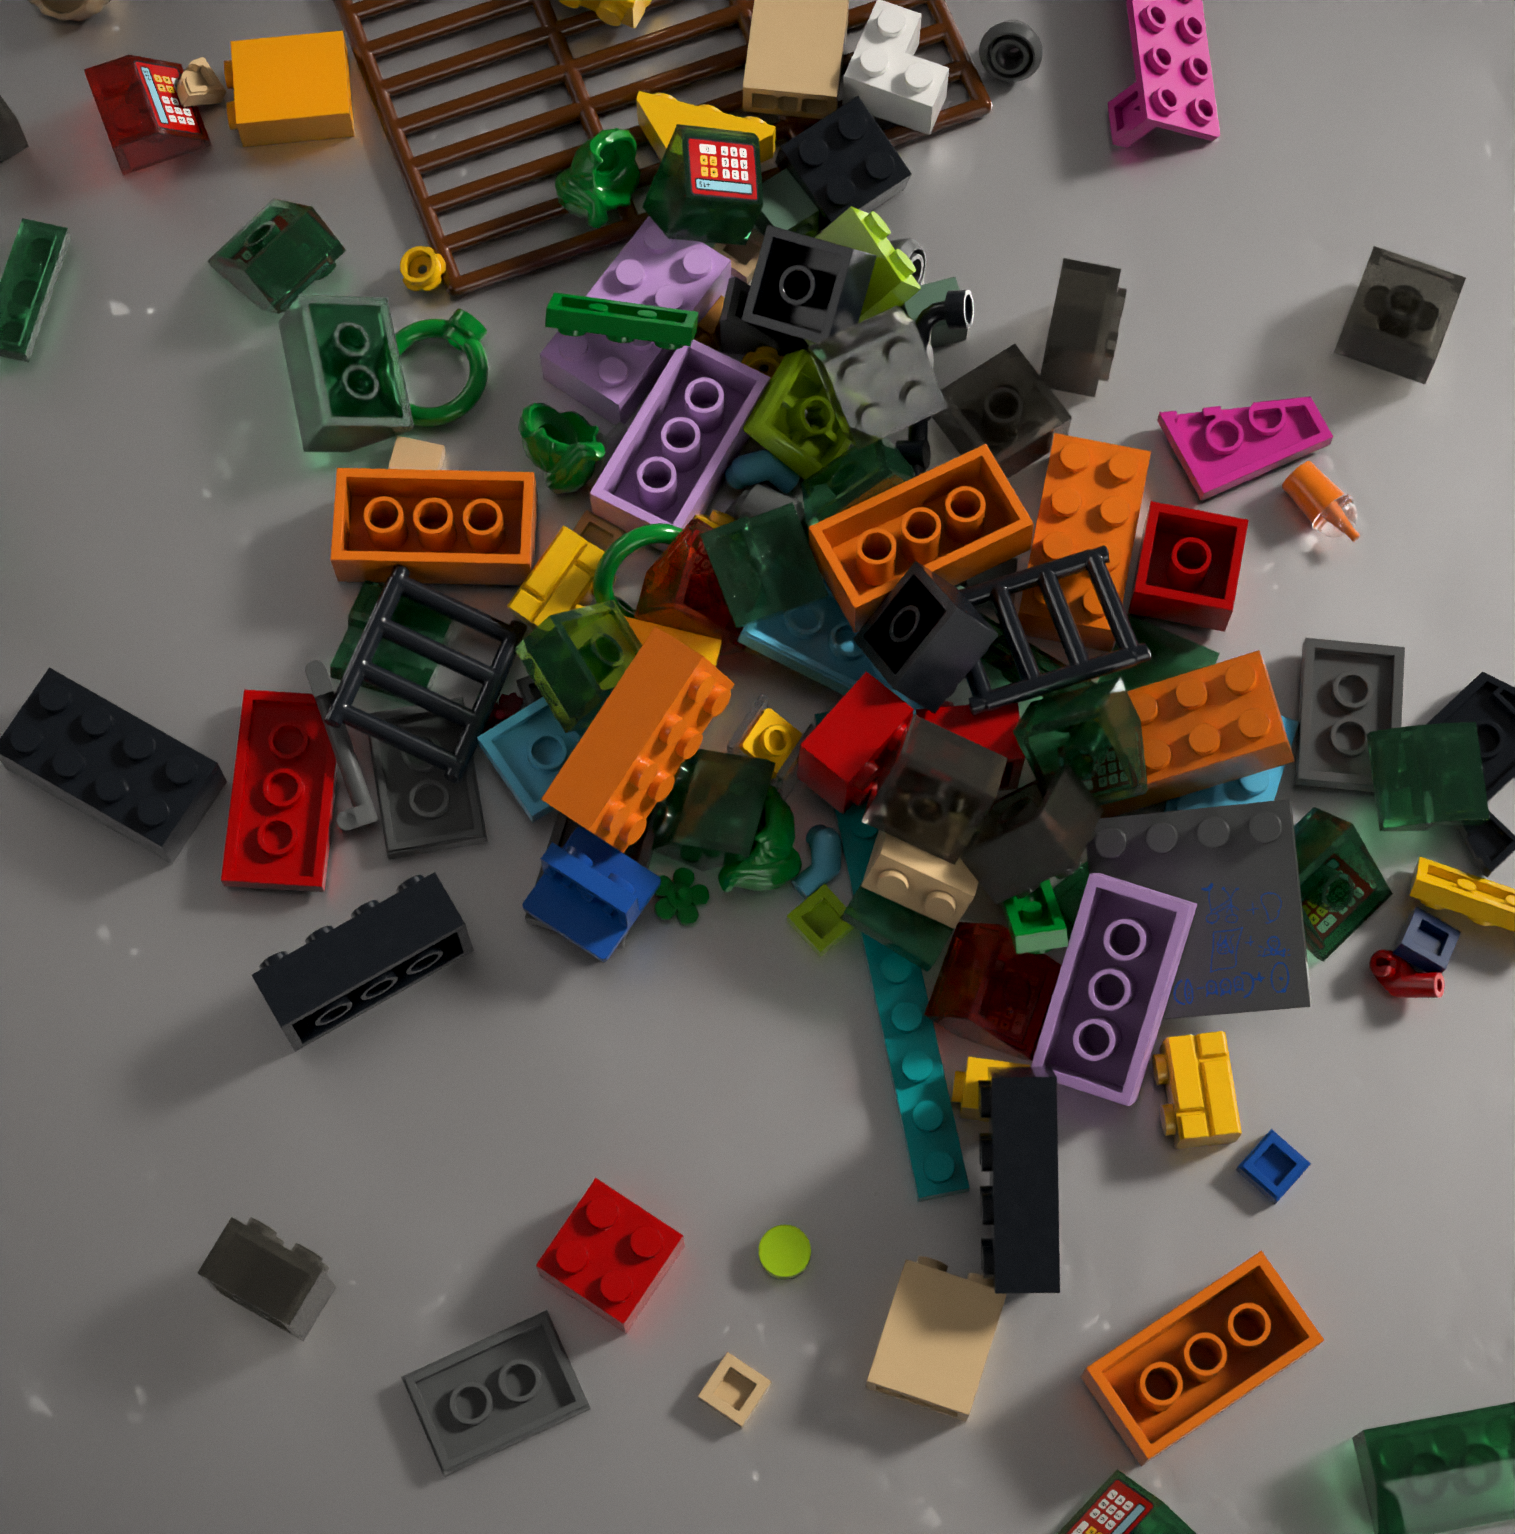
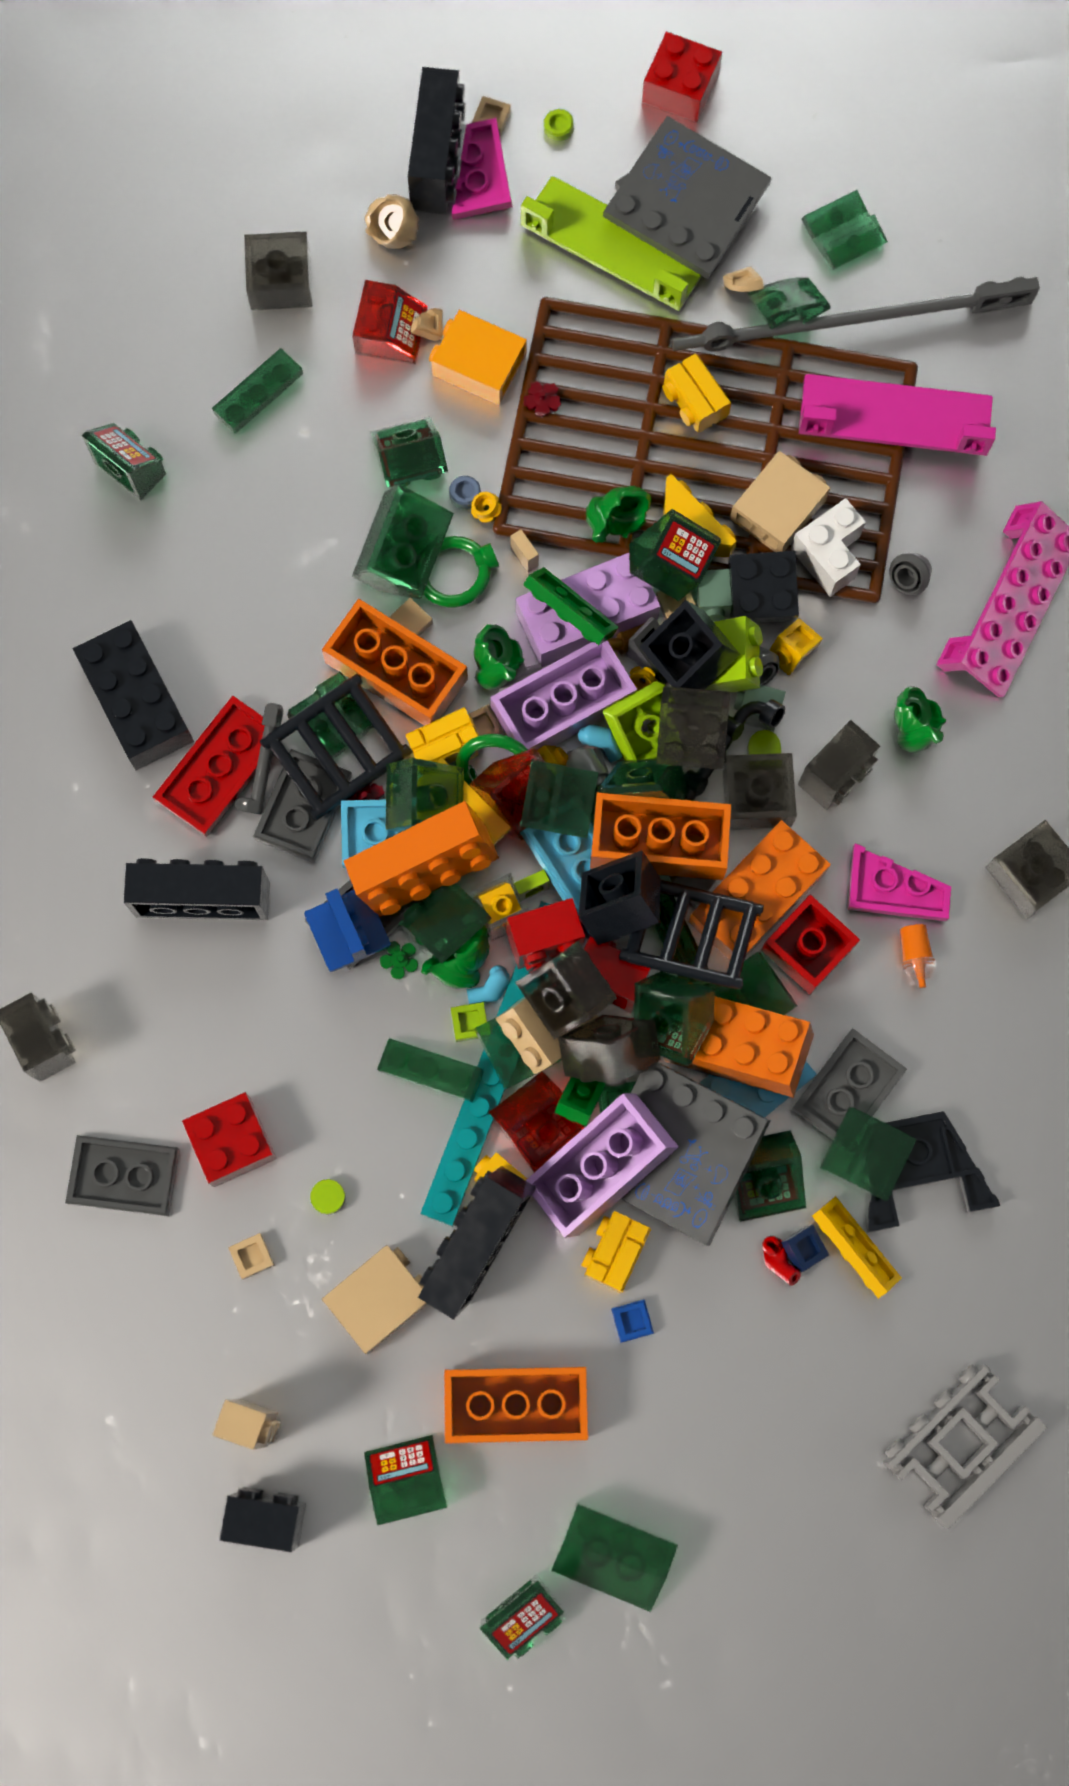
camera: 30 degrees right, 5 degrees up
none -> clear green plate [377,1038,484,1103]
none -> sand blue tile [449,476,481,509]
none -> tan tile [510,530,539,573]
none -> lime tile [514,869,550,902]
none -> dark red plant [523,381,561,418]
none -> lime tile [747,730,782,765]
none -> yellow bracket [769,618,823,675]
none -> green hair [894,686,947,753]

